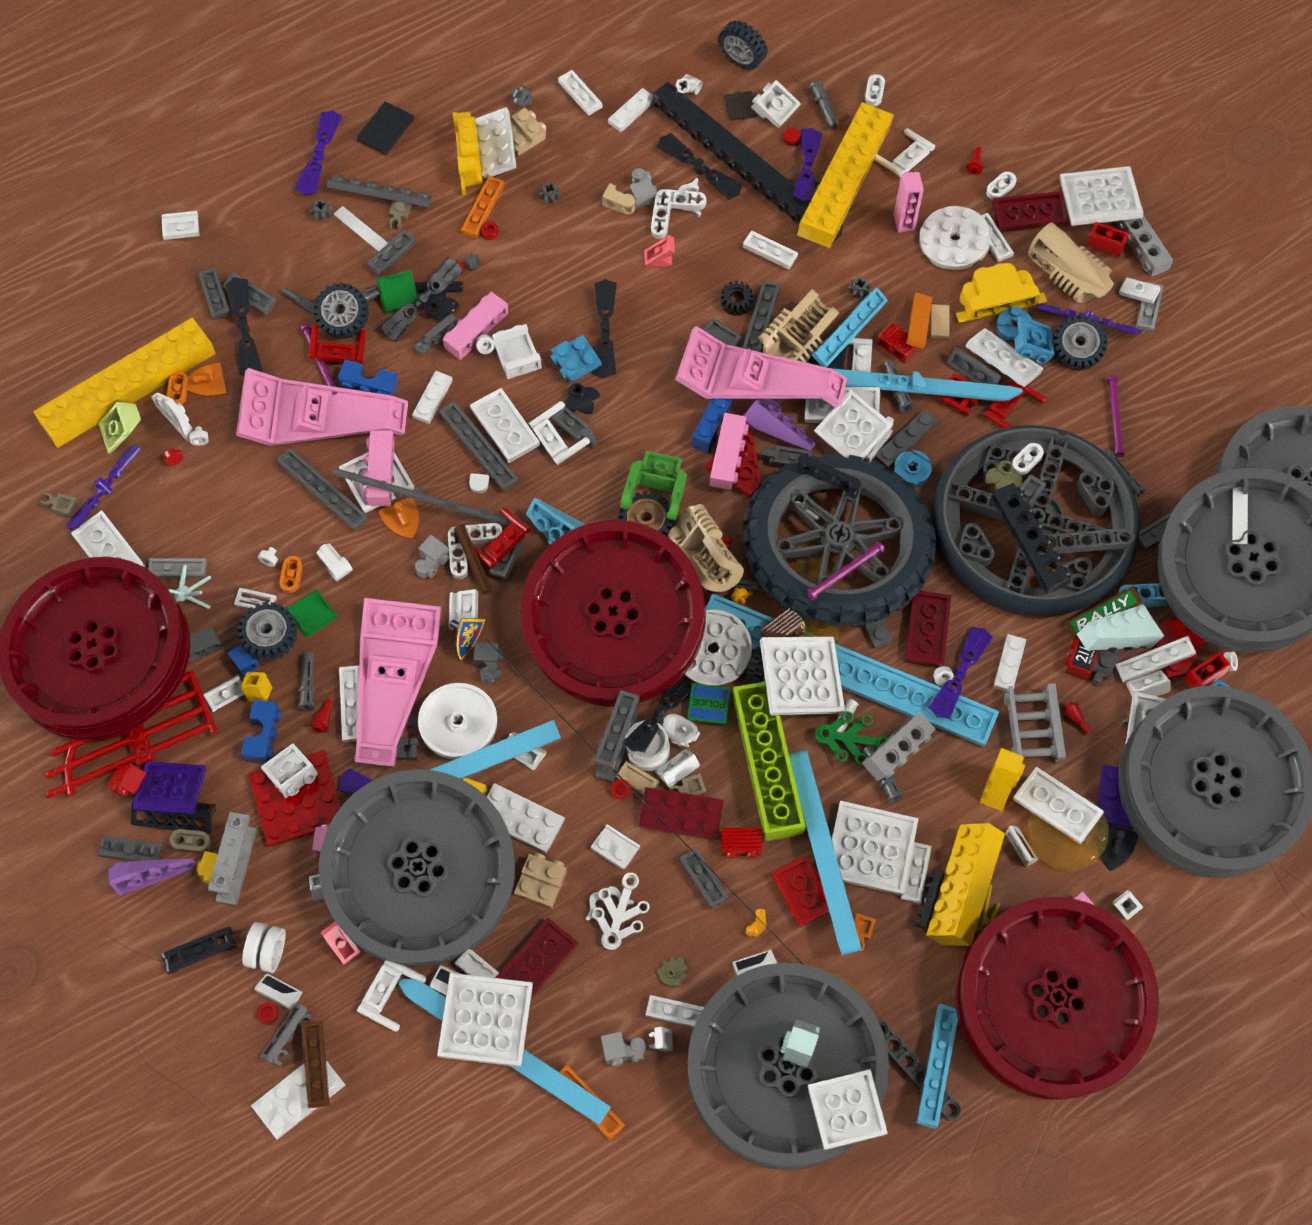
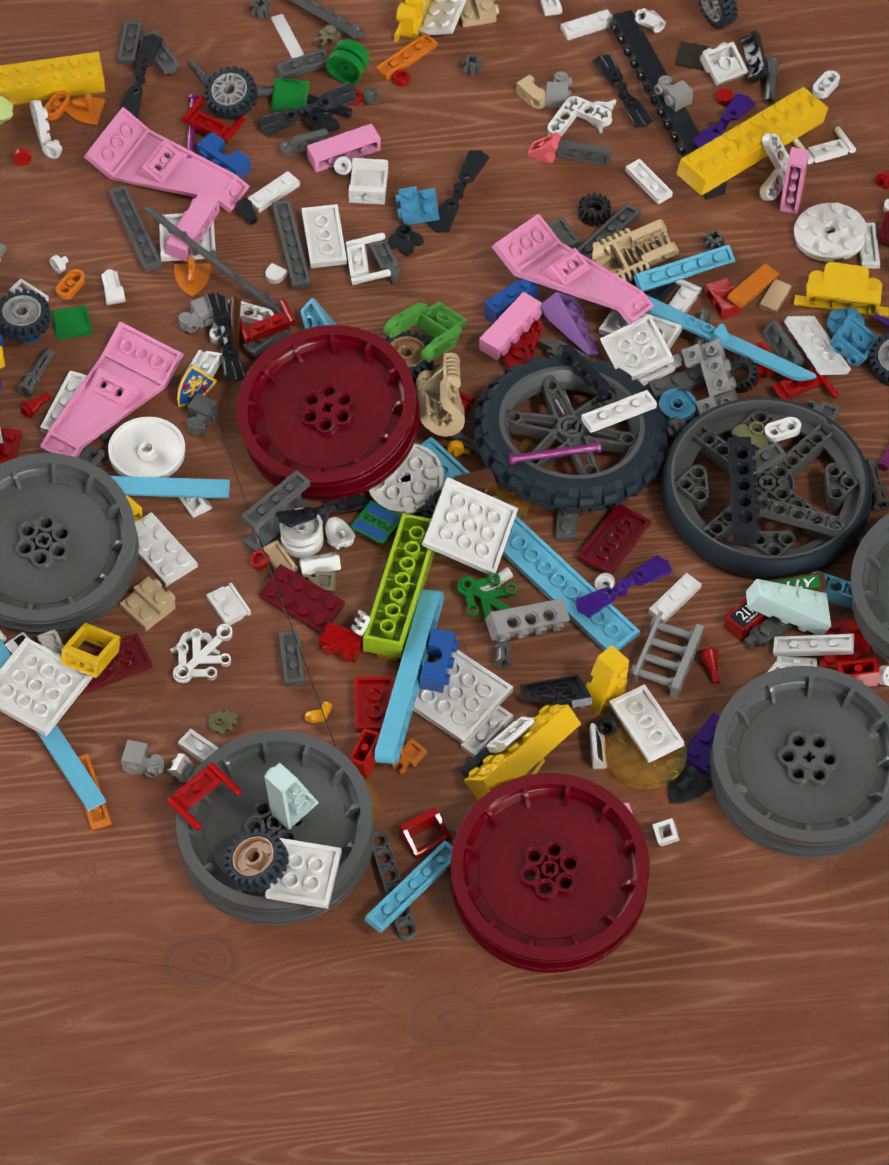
camera: 25 degrees right, 10 degrees down
none -> yellow window [61,623,121,678]
none -> red plate [167,762,242,831]
none -> black piece [205,292,246,382]
none -> wheel [224,828,289,893]
none -> black cone [235,198,258,225]
none -> green wheel [326,39,370,85]
none -> red brick [349,728,380,778]
none -> white tile [351,610,370,636]
none -> red tile [399,807,452,859]
none -> blue arch [420,628,459,693]
none -> white slope [486,716,535,753]
none -> black plate [520,675,592,709]
none -> dark grey plate [557,139,612,167]
none -> white plate [581,390,657,433]
none -> black cone [597,712,617,736]
none -> light grey brick [654,76,693,111]
none -> dark grey gear [666,416,687,439]
none -> light grey bracket [681,339,738,415]
none -> black tyre [729,356,760,393]
none -> black plate [741,30,769,84]
none -> white beam [760,133,789,201]
none -> dark grey plate [807,400,840,421]

